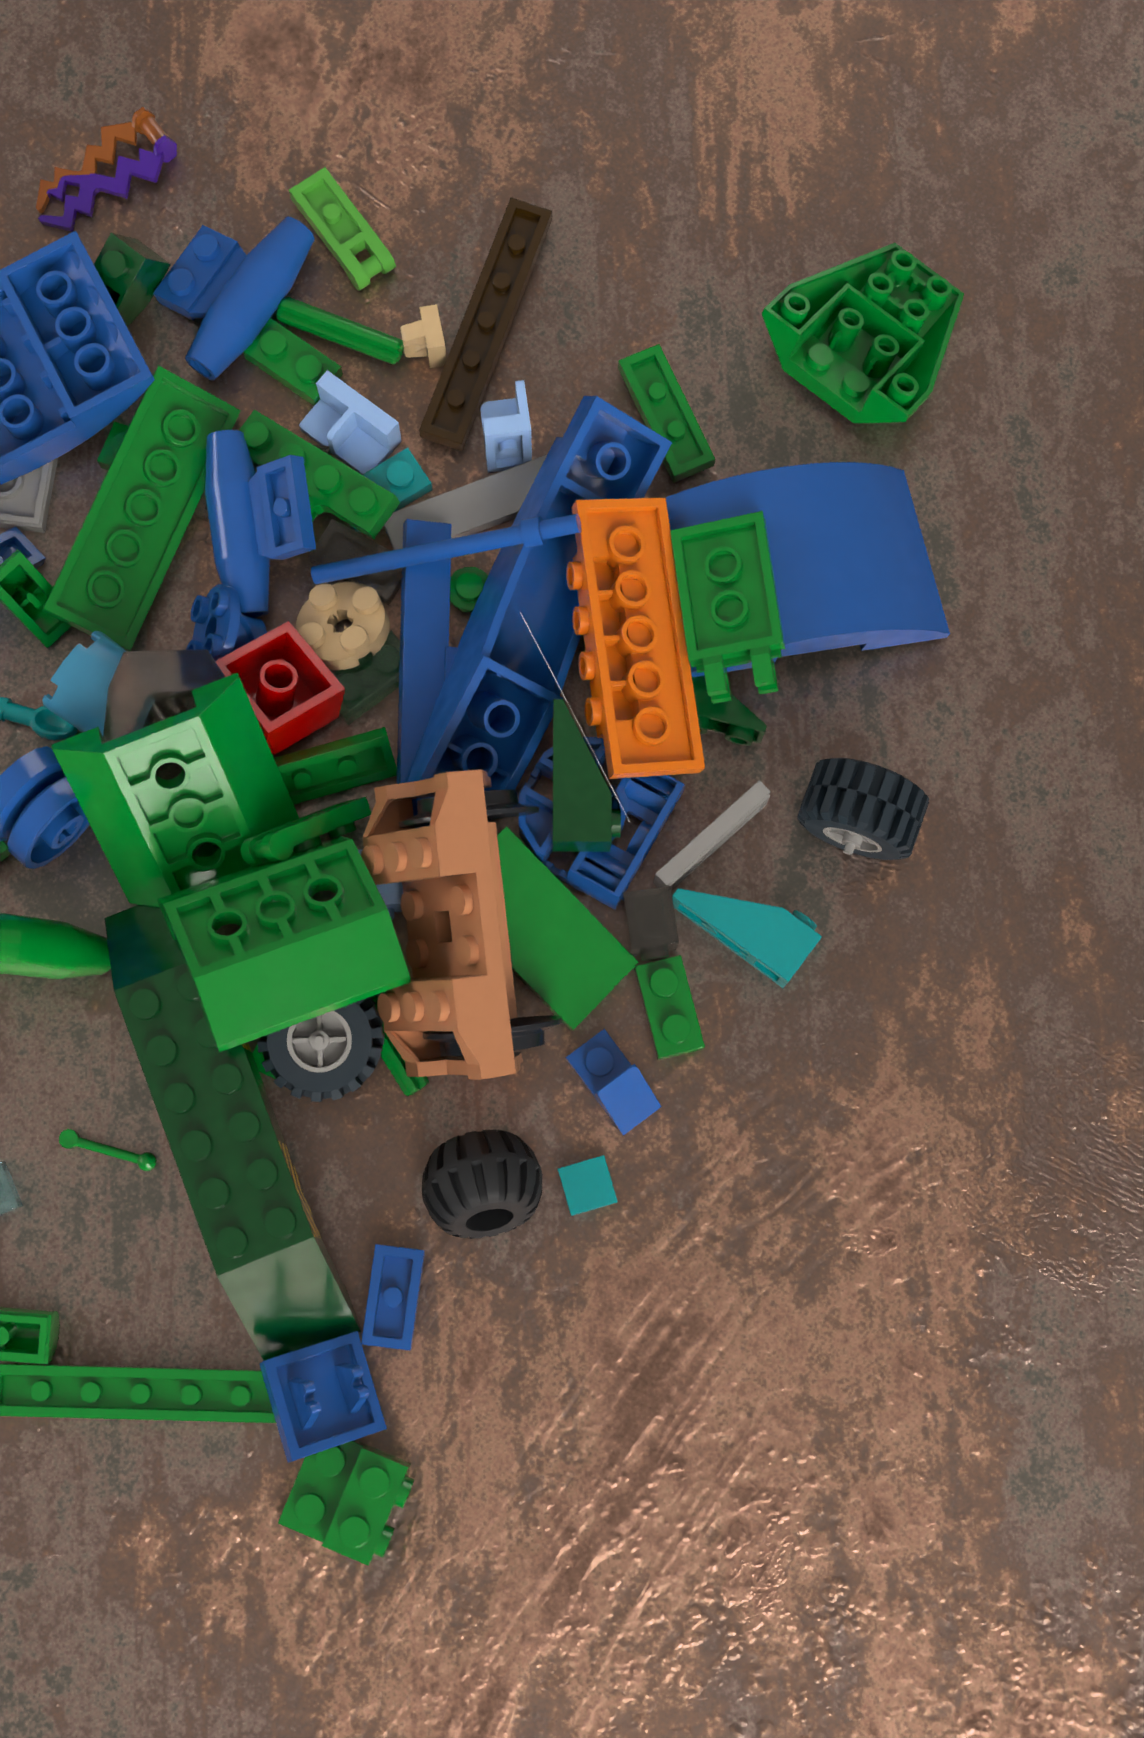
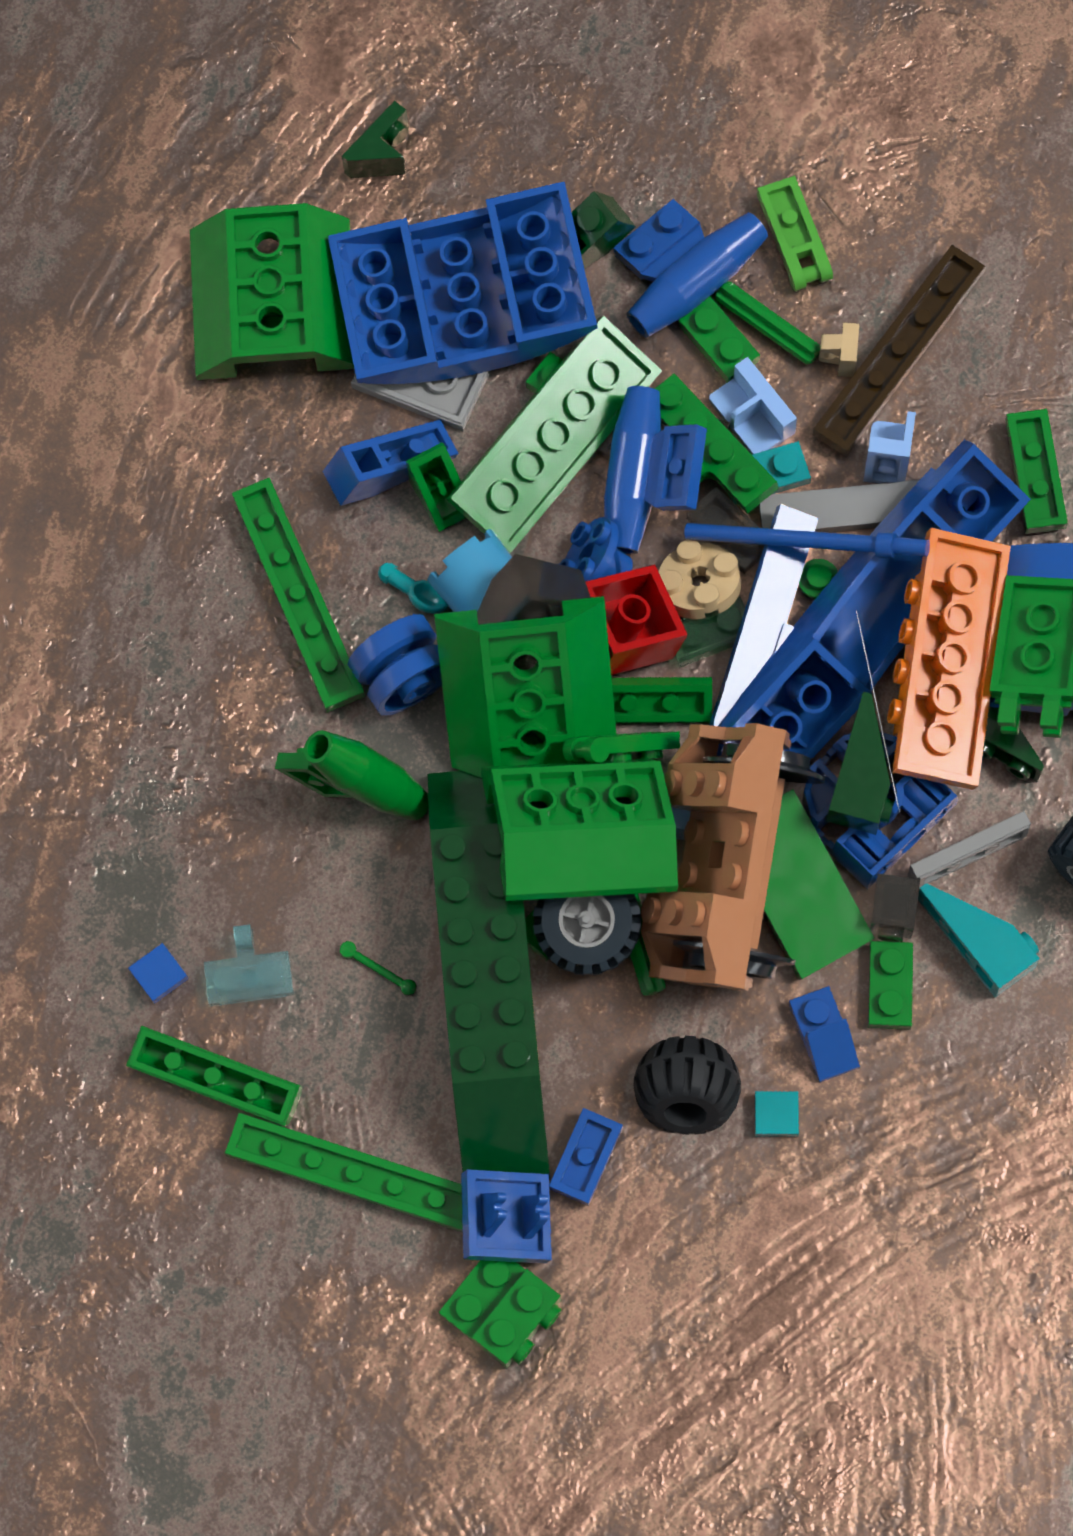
camera: 25 degrees right, 5 degrees down
piece [36,107,177,232] -> none

